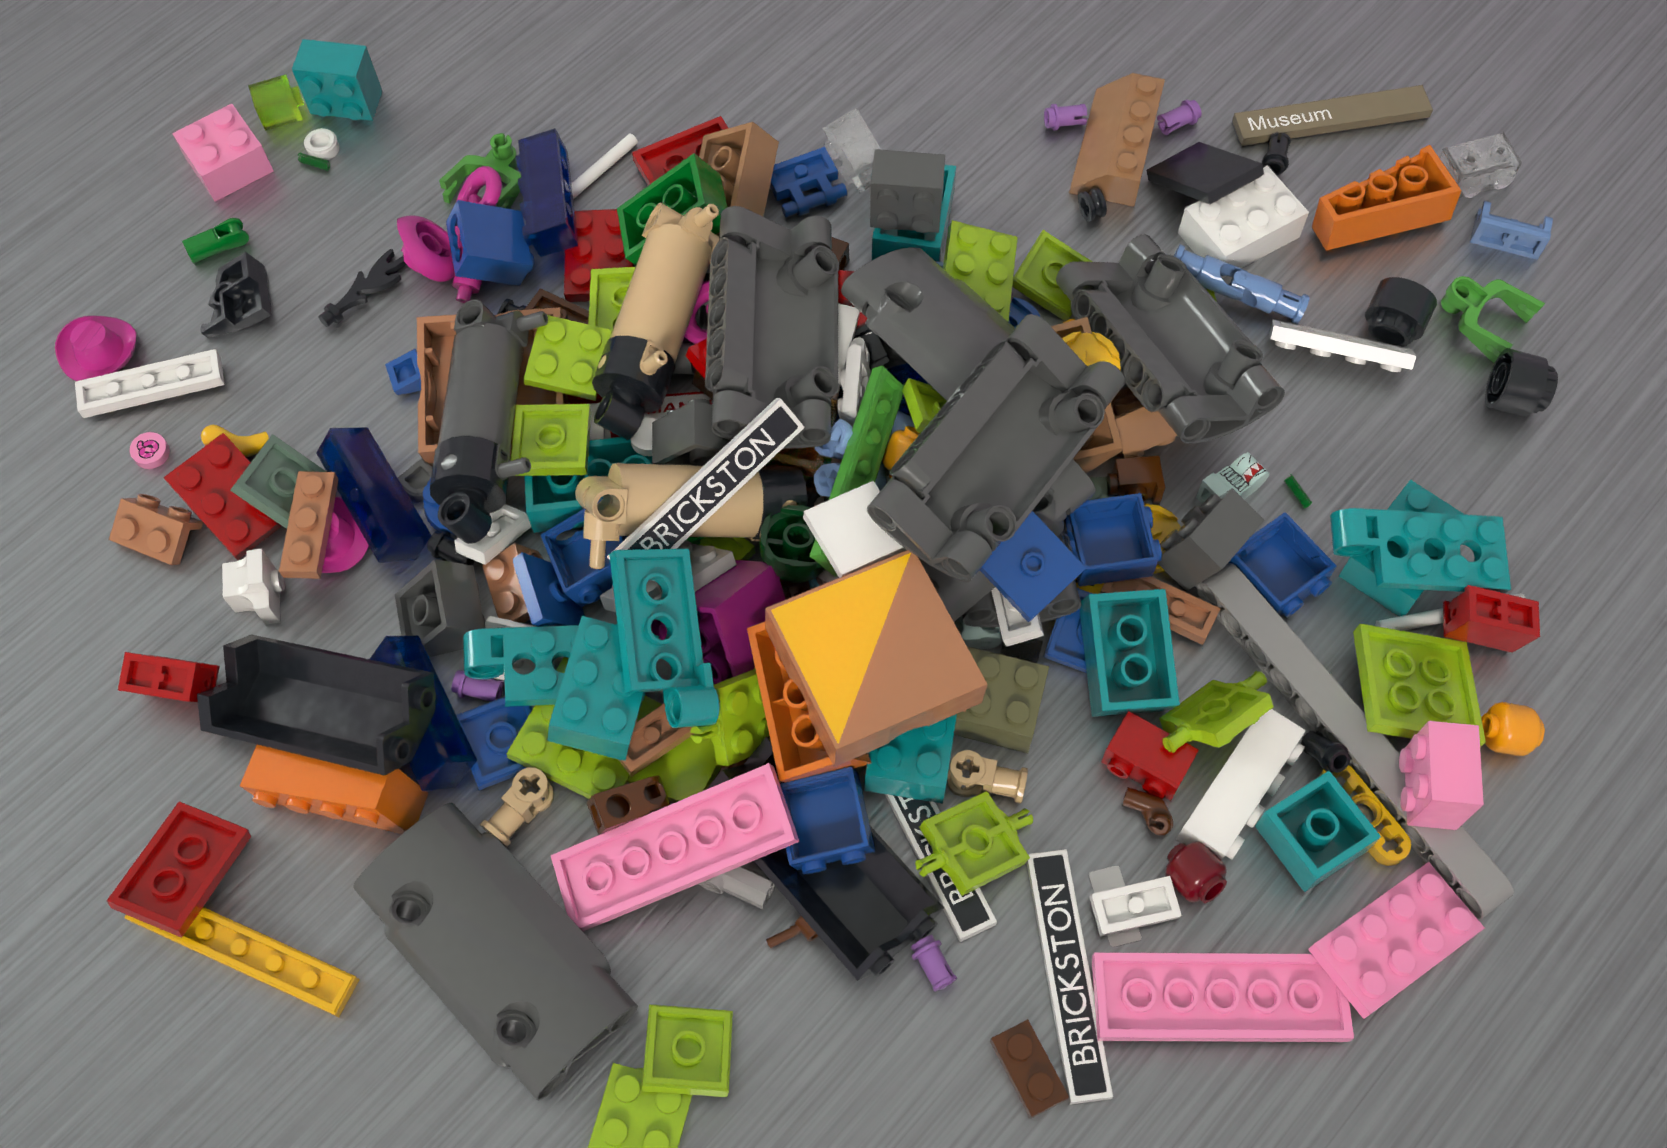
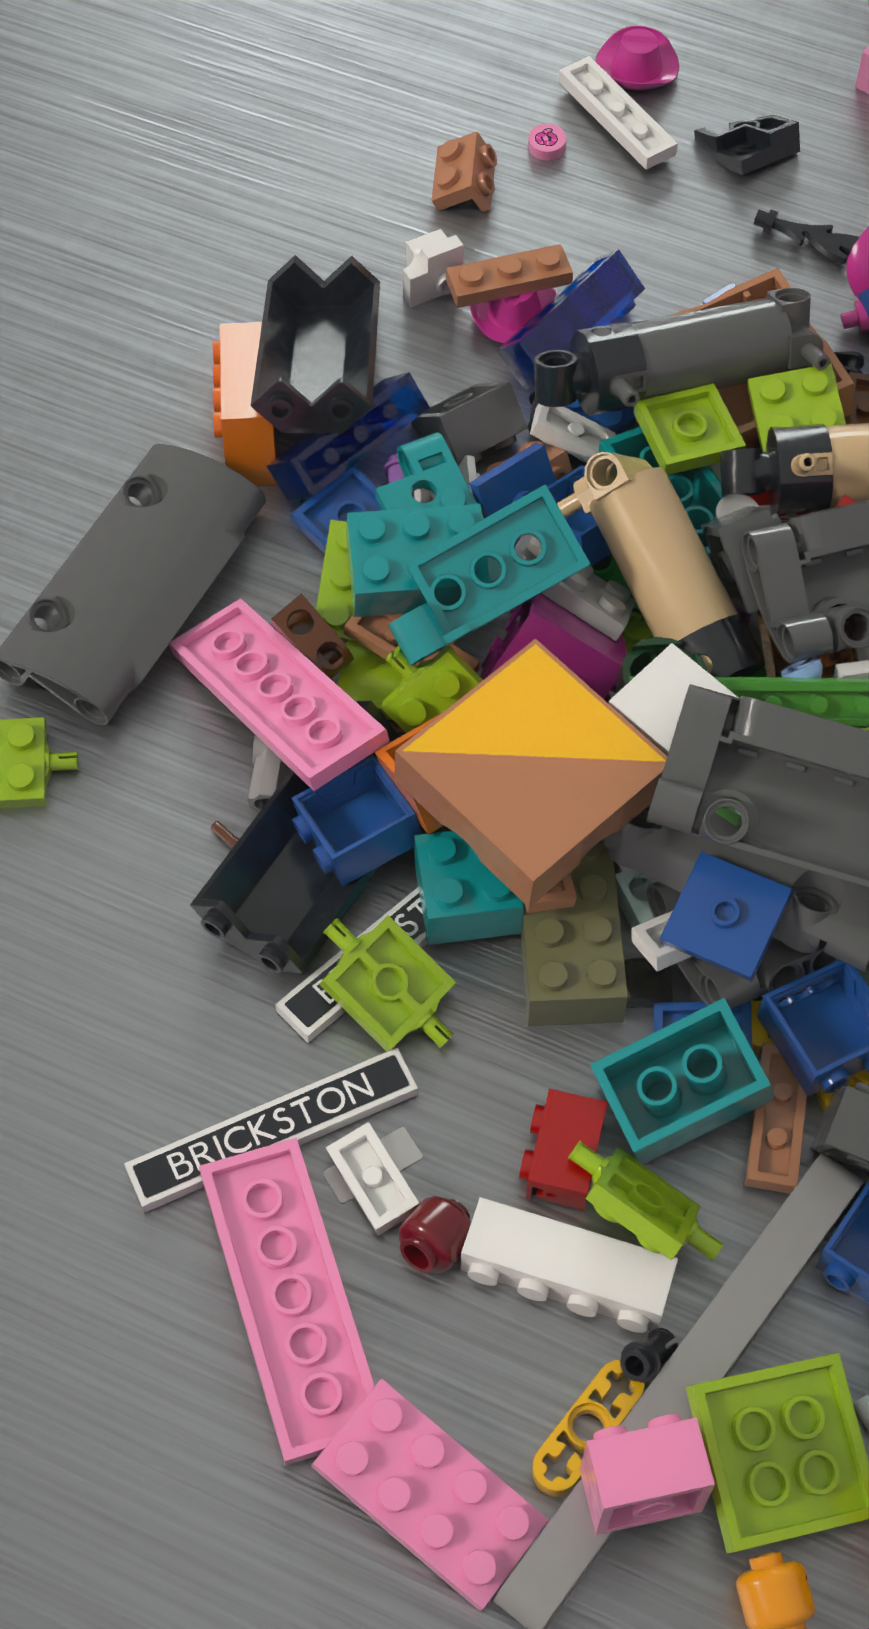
camera: 70 degrees right, 5 degrees down
red plate [107,801,251,938] -> none
red hinge [118,652,220,702] -> none
yellow tile [124,907,360,1018] -> none
red plate [163,433,282,561] -> none
green bar [182,218,249,264] -> none
yellow arm [201,424,269,458] -> none
sand green plate [230,434,327,529] -> none
tan connector [480,767,554,848] -> none
tile [607,398,805,560] -> none
lime tile [642,1004,733,1097] -> none
medium lavender pin [911,935,957,992] -> none
tan connector [947,750,1028,803] -> none
reddish brown plate [990,1019,1069,1119] -> none
reddish brown arm [1122,787,1173,836] -> none
teal brick [1255,771,1381,892] -> none

